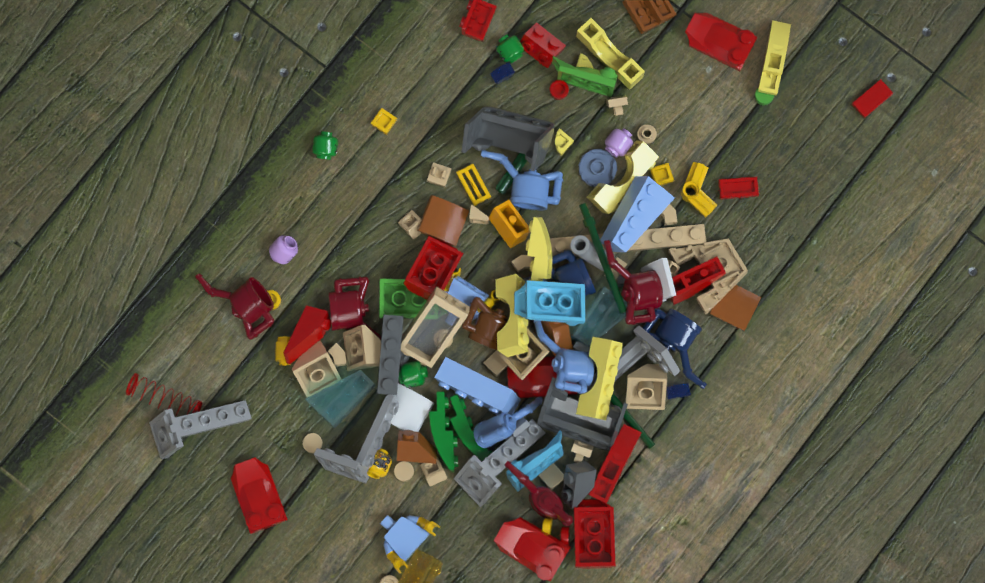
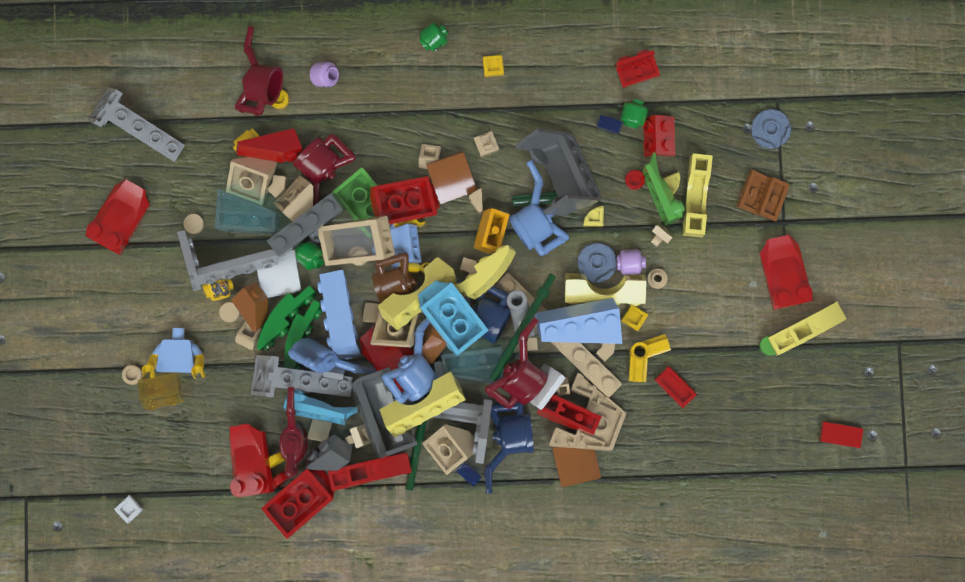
camera: 60 degrees right, 5 degrees up
red piece [126,373,202,416] -> none
yellow tile [456,164,491,206] -> none

